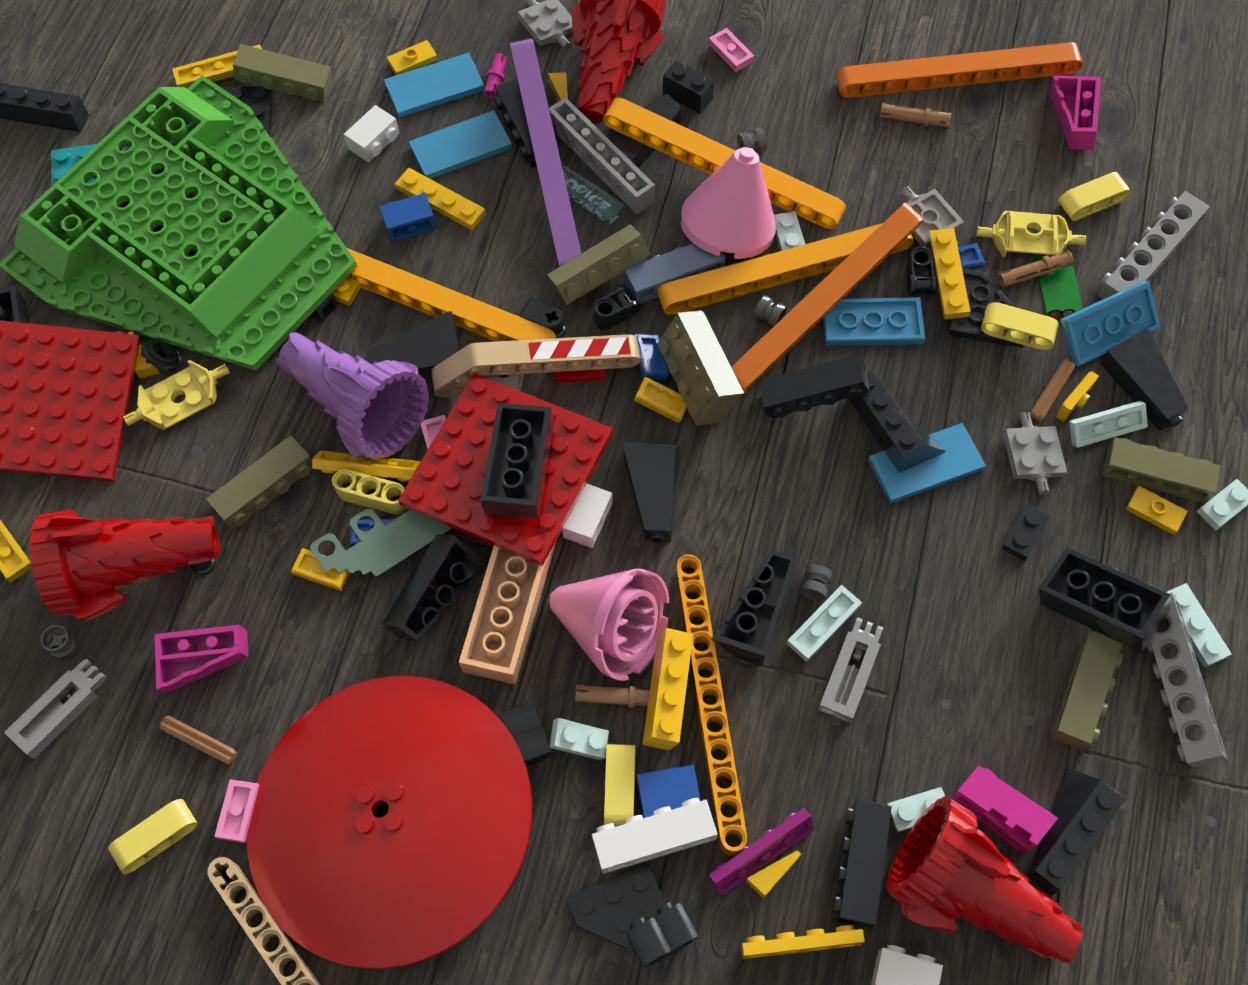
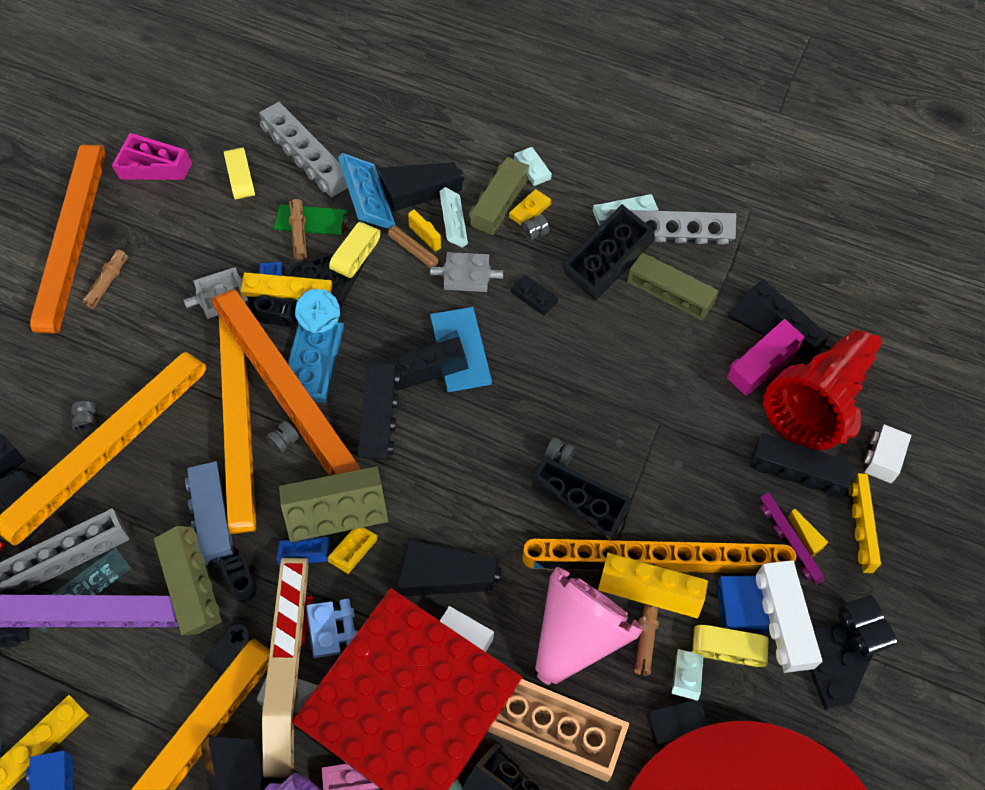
camera: 85 degrees left, 5 degrees down
black brick [480,403,554,519] -> none
bright pink cone [680,147,776,259] -> none
light aqua plate [774,211,805,251] -> none
light aqua plate [787,585,862,662] -> none
light grey hinge [818,617,883,723] -> none
light aqua plate [887,787,945,834] -> none
light yellow plate [977,211,1086,257] -> none
none -> medium azure tile [295,289,340,334]
none -> light blue plate [306,599,358,659]
none -> dark grey wheel [521,214,549,241]

